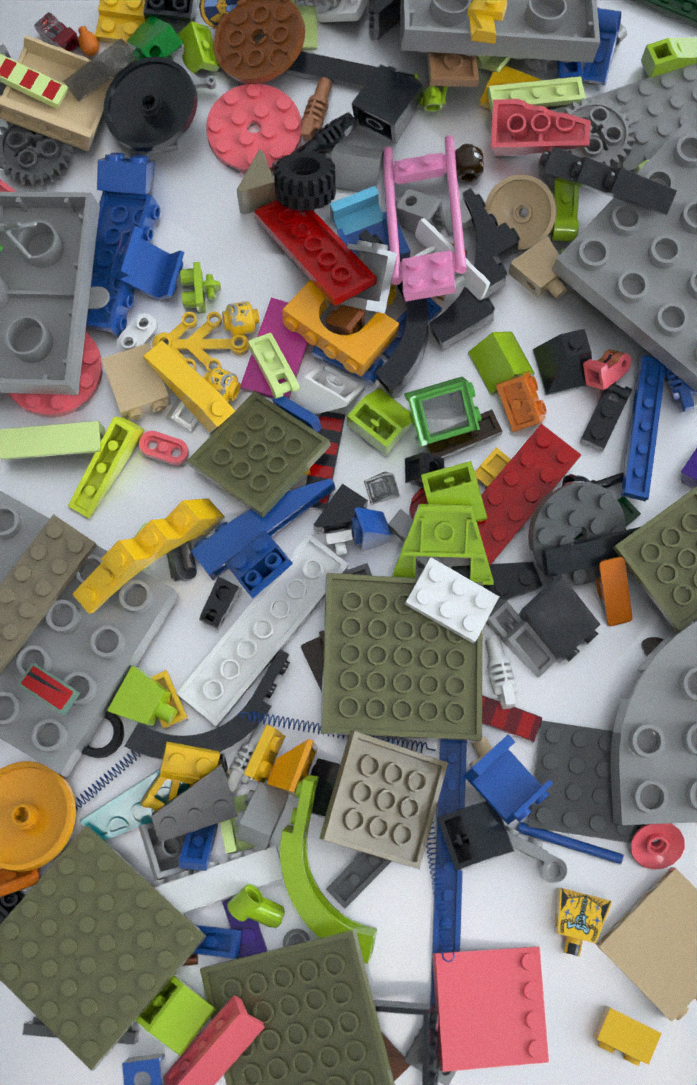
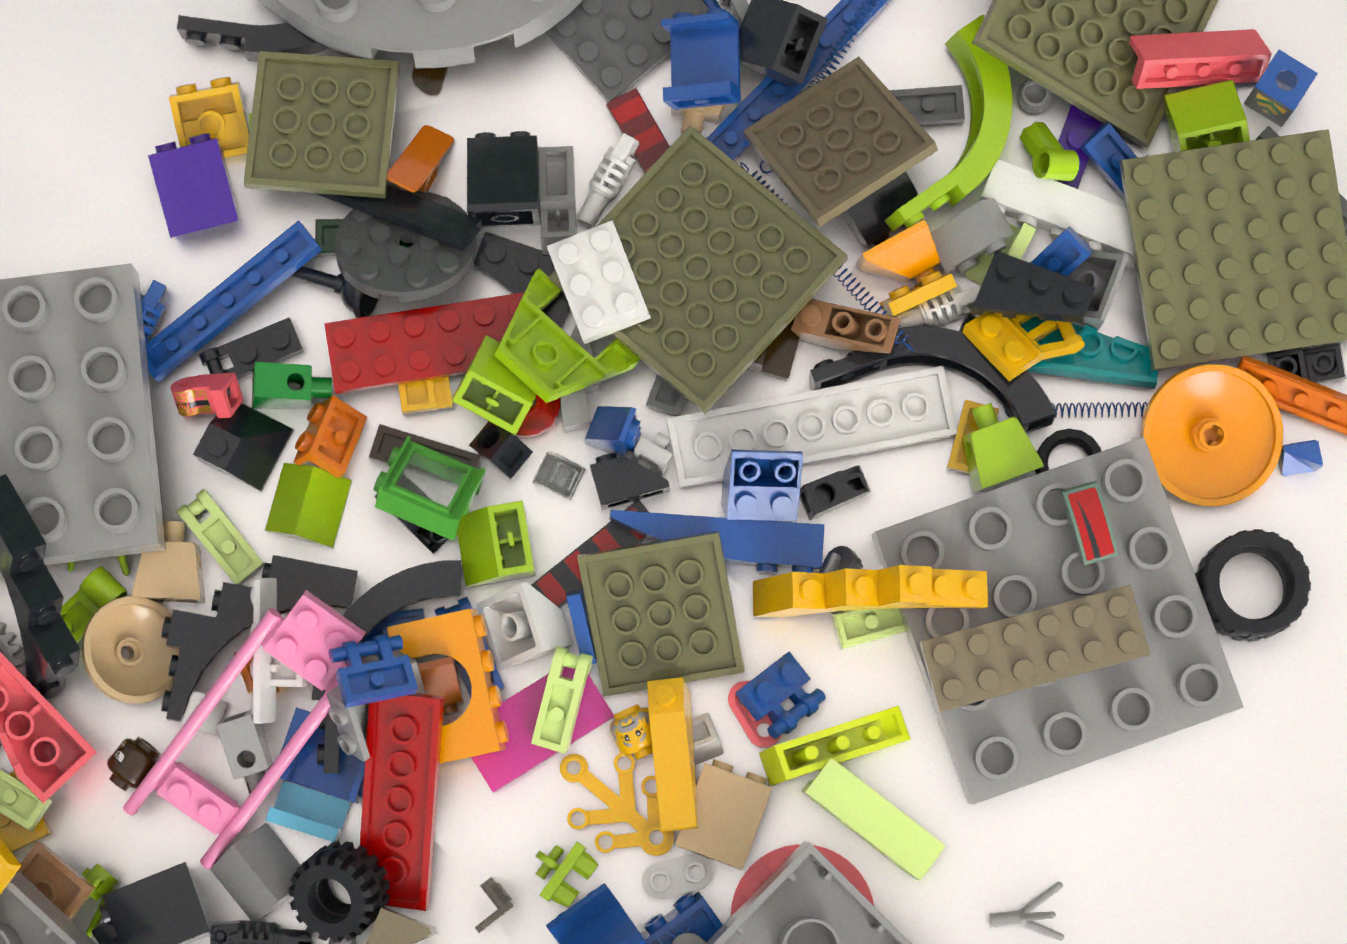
camera: 140 degrees left, 5 degrees up
yellow head [222,301,260,336] -> none
none -> yellowish green plate [176,489,264,585]
none -> green torso [252,362,332,409]
none -> blue plate [329,634,418,708]
none -> clear smoke panel [475,877,518,933]
none -> blue plate [735,651,826,739]
none -> medium nougat slope [791,299,901,353]

